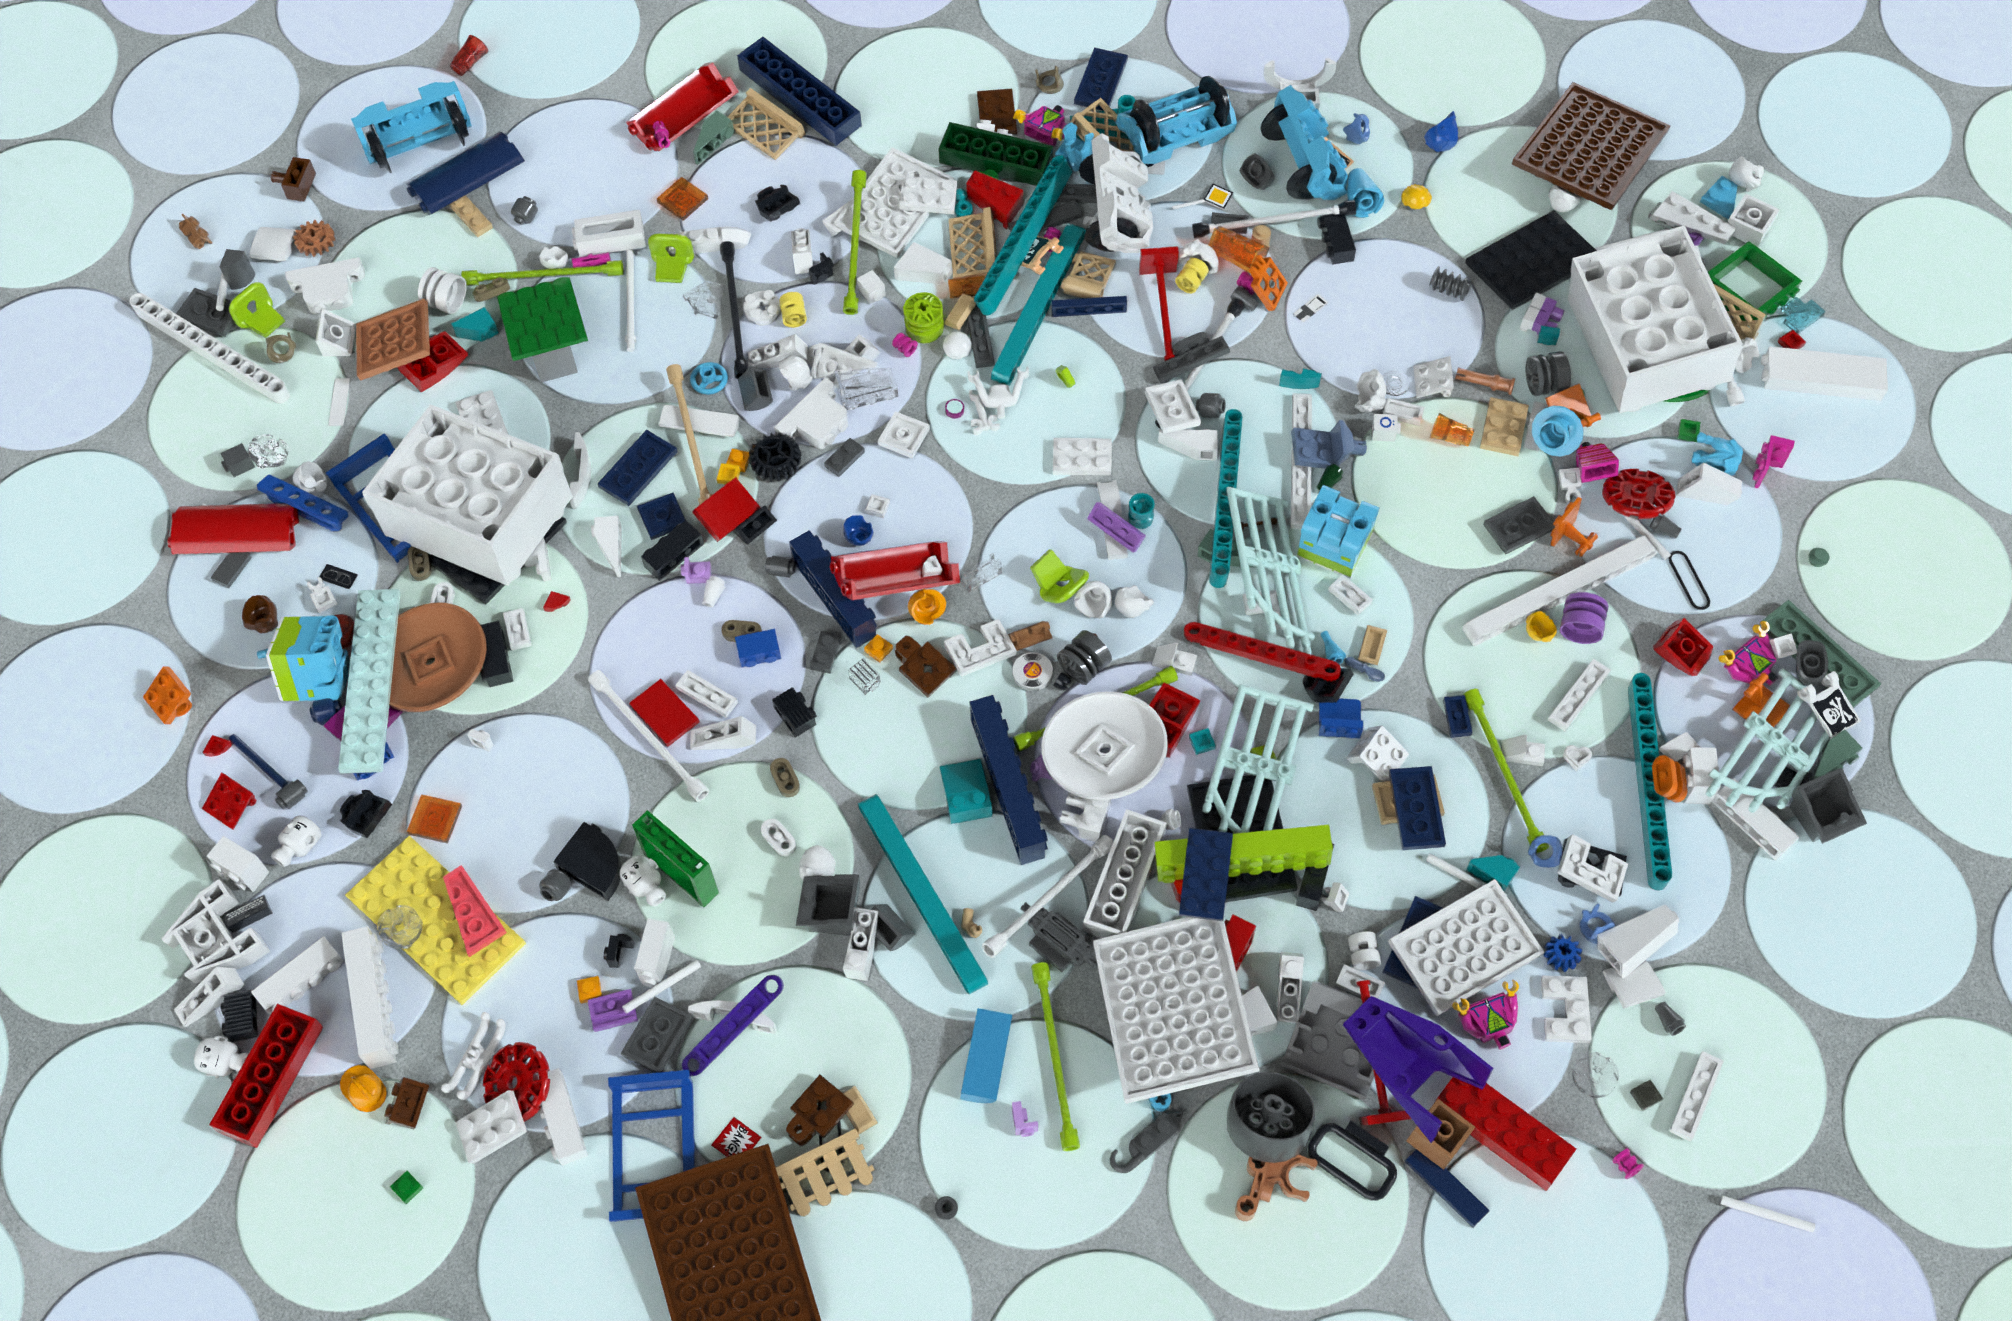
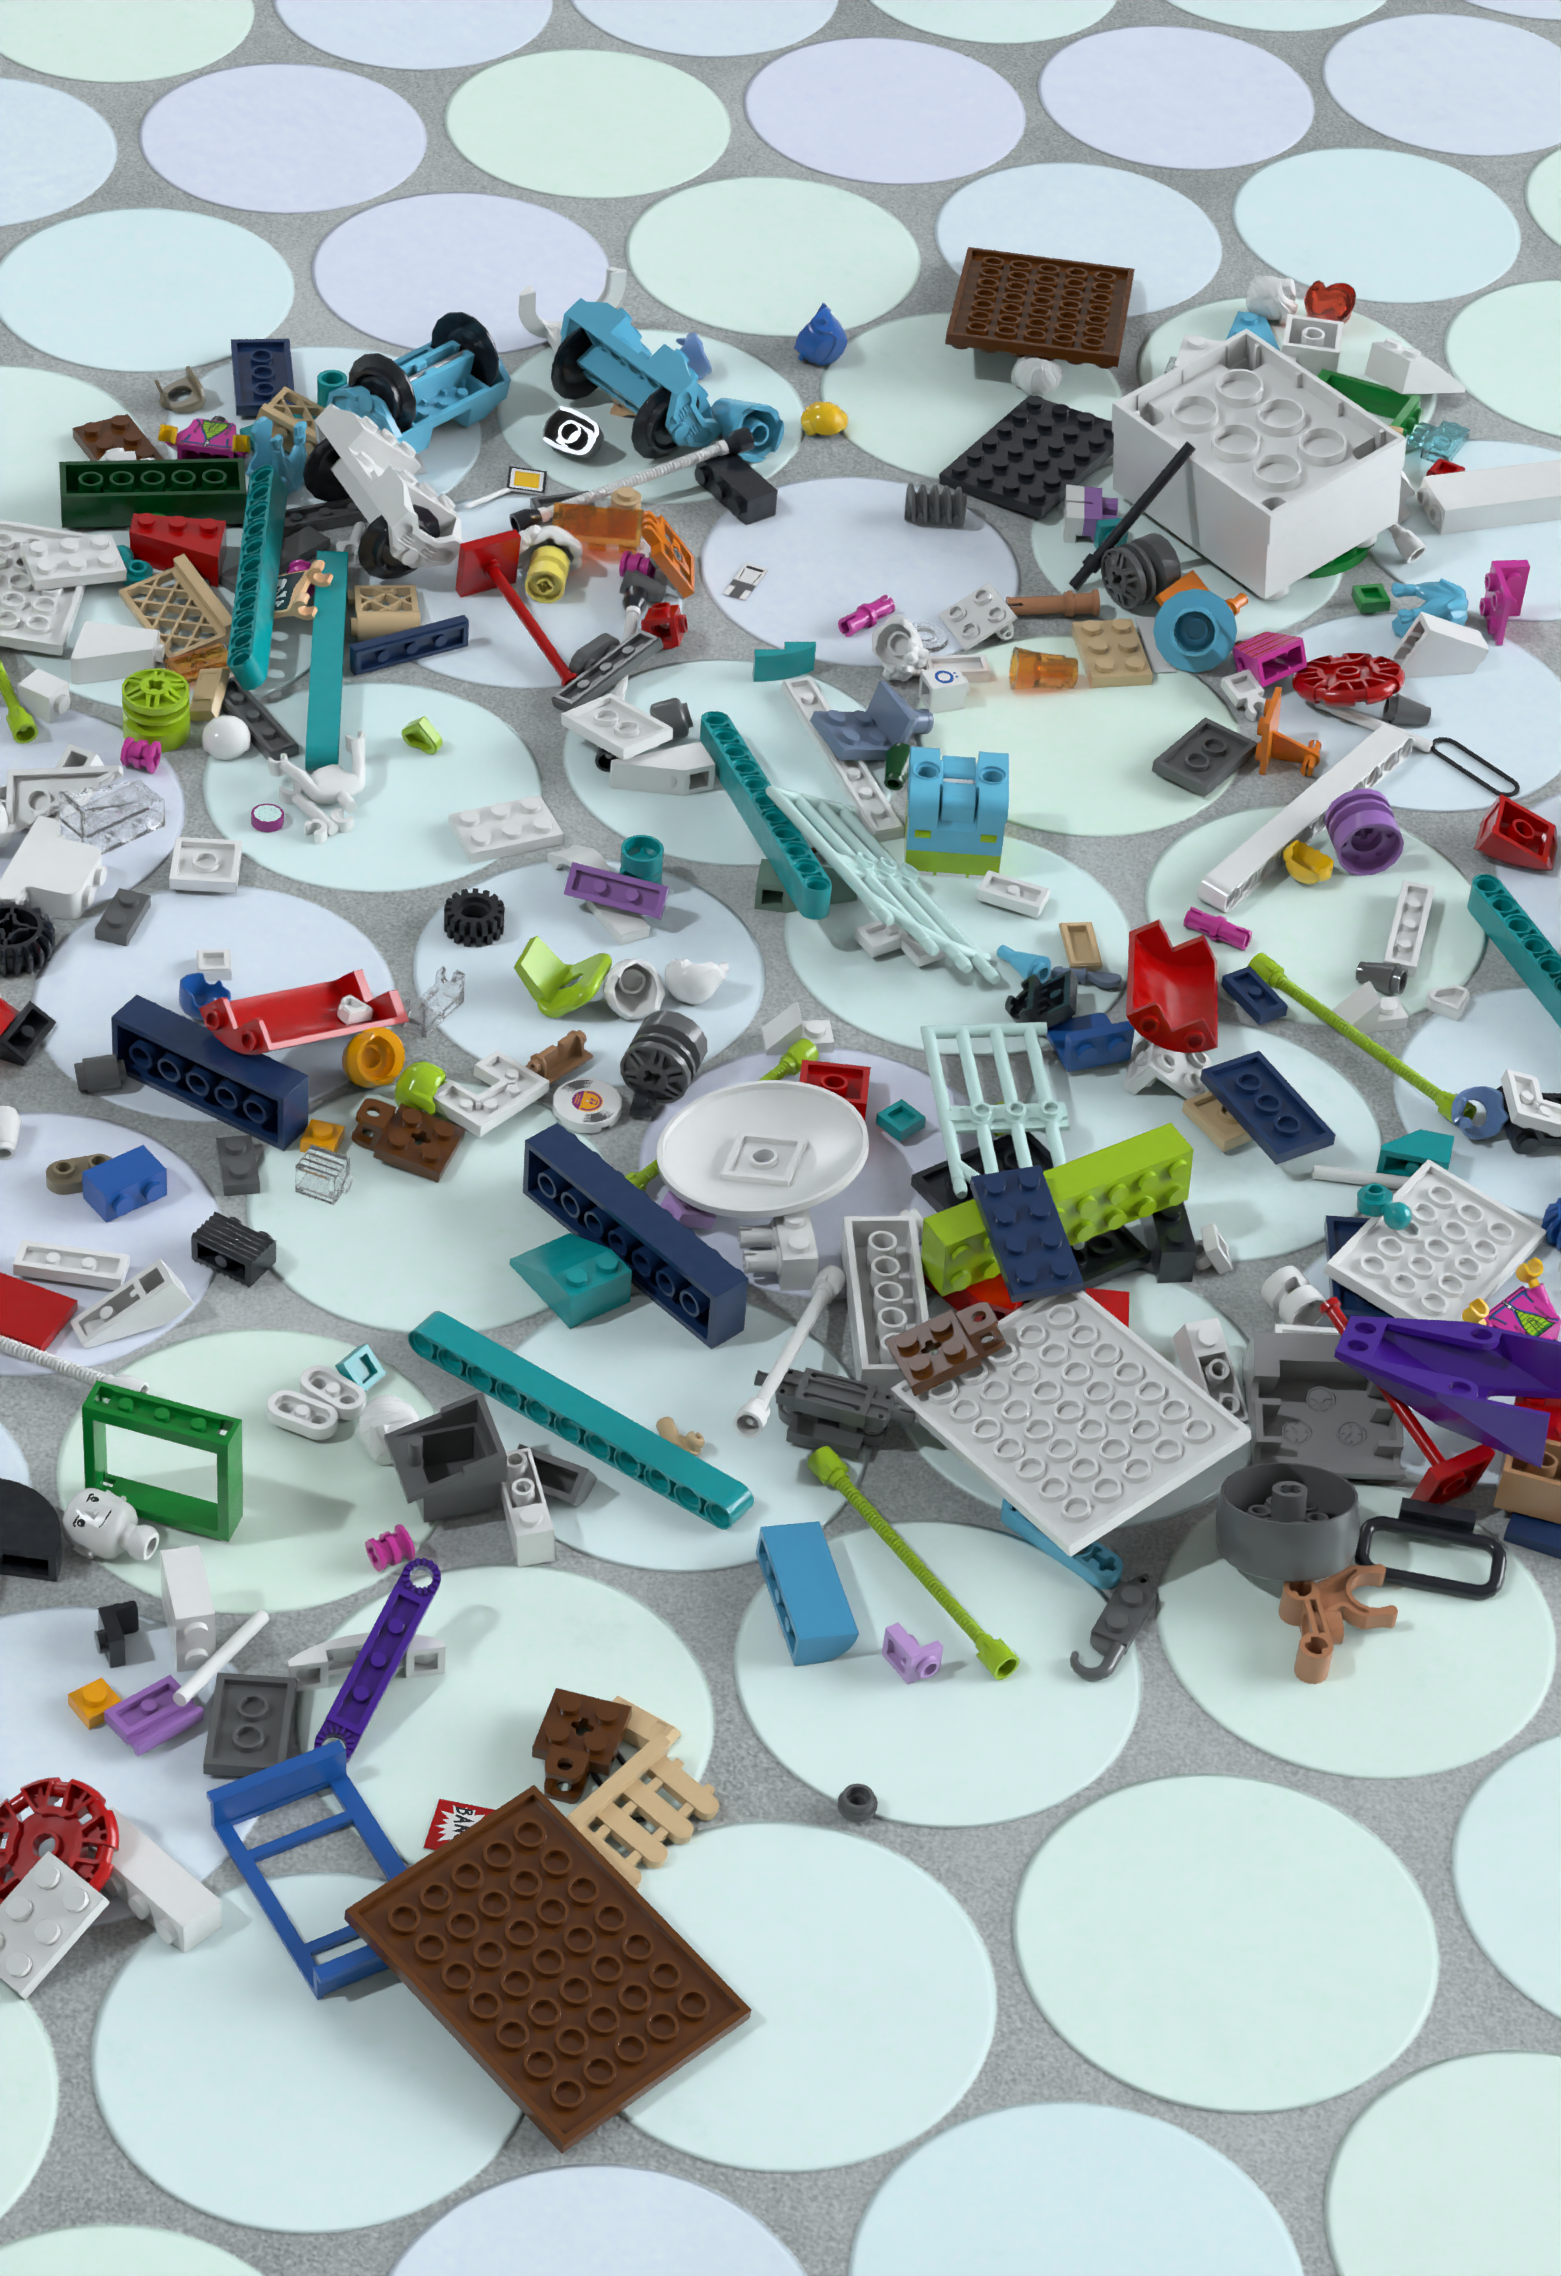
camera: 30 degrees left, 20 degrees down
dark tan plate [770,758,800,797] -> none
red plate [1184,622,1341,681] -> none
none -> white plate [300,1365,366,1420]
none -> plate [335,1343,387,1392]
none -> dark pink bush [365,1524,415,1572]
none -> lime hair [394,1061,448,1115]
none -> black tyre [444,888,505,948]
none -> red brick [641,602,688,650]
none -> dark pink pin [838,595,895,637]
none -> plate [885,1302,1006,1396]
none -> black bar [1069,441,1196,591]
none -> red cylinder [1126,919,1218,1053]
none -> dark pink pin [1183,907,1252,951]
none -> clear red helmet [1304,280,1356,325]
none -> dark grey cone [1356,961,1408,996]
none -> teal plate [1357,1183,1412,1230]
none -> white slope [1364,338,1466,394]

